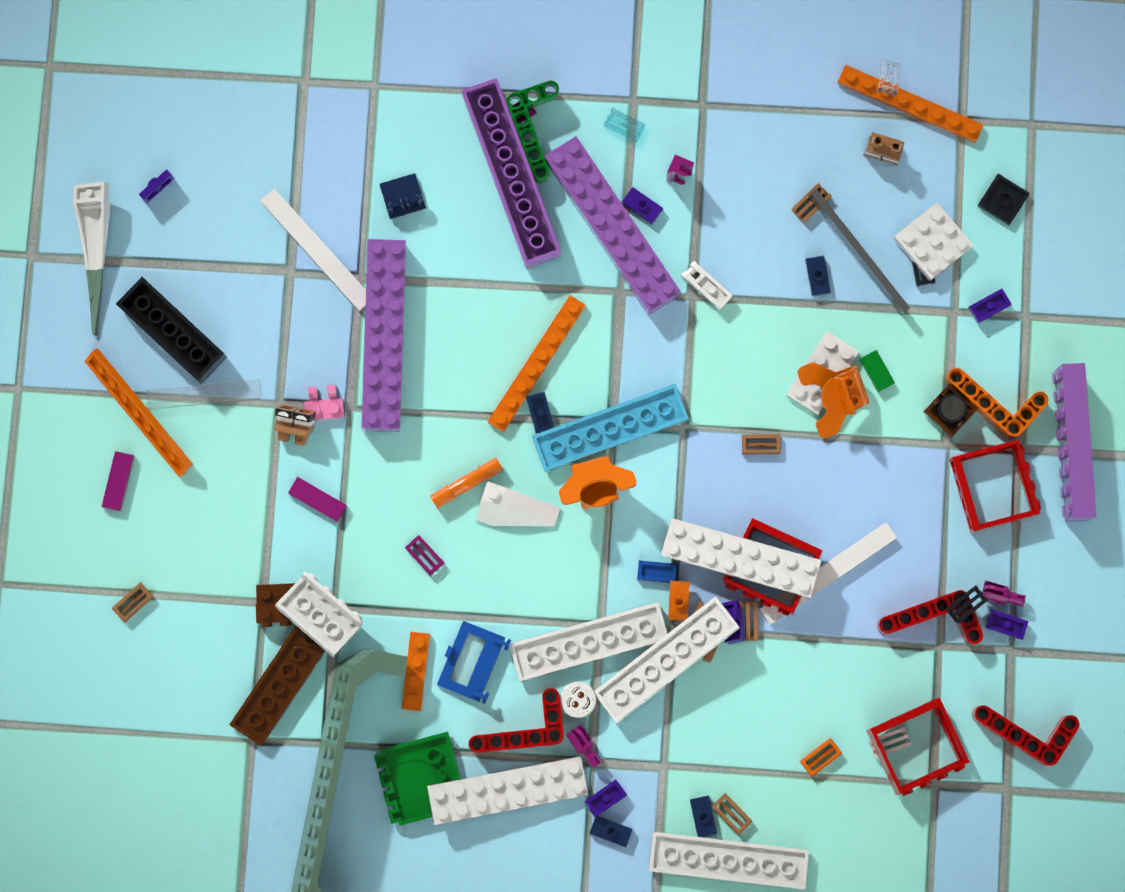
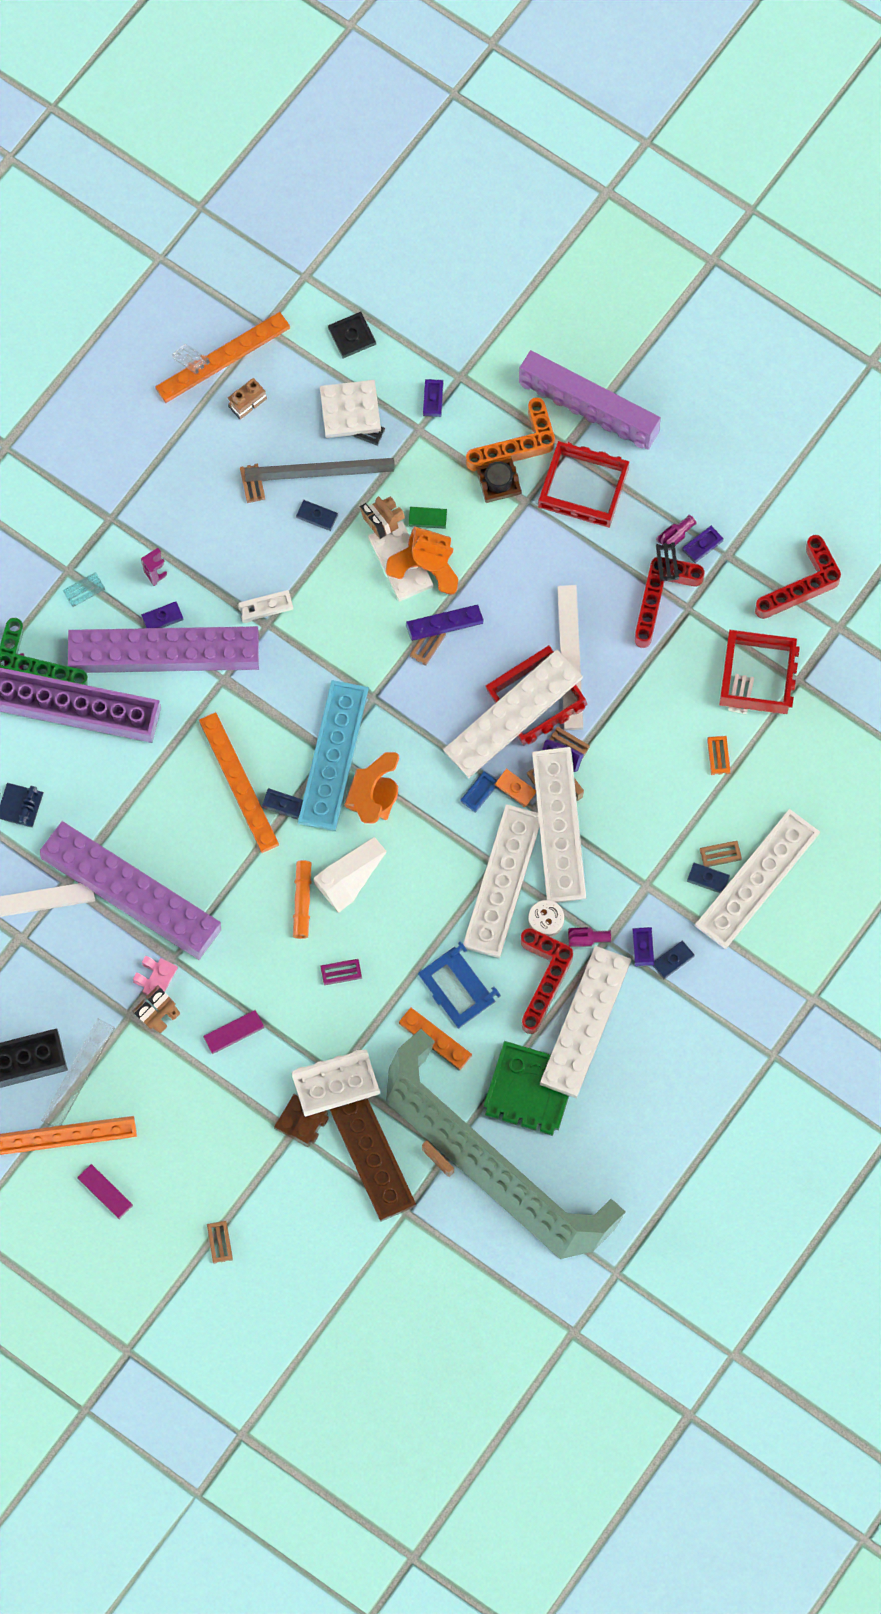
camera: 60 degrees left, 10 degrees down
none -> medium nougat hips [359,496,405,539]
none -> dark purple plate [406,604,484,641]
none -> medium nougat tile [422,1141,454,1177]

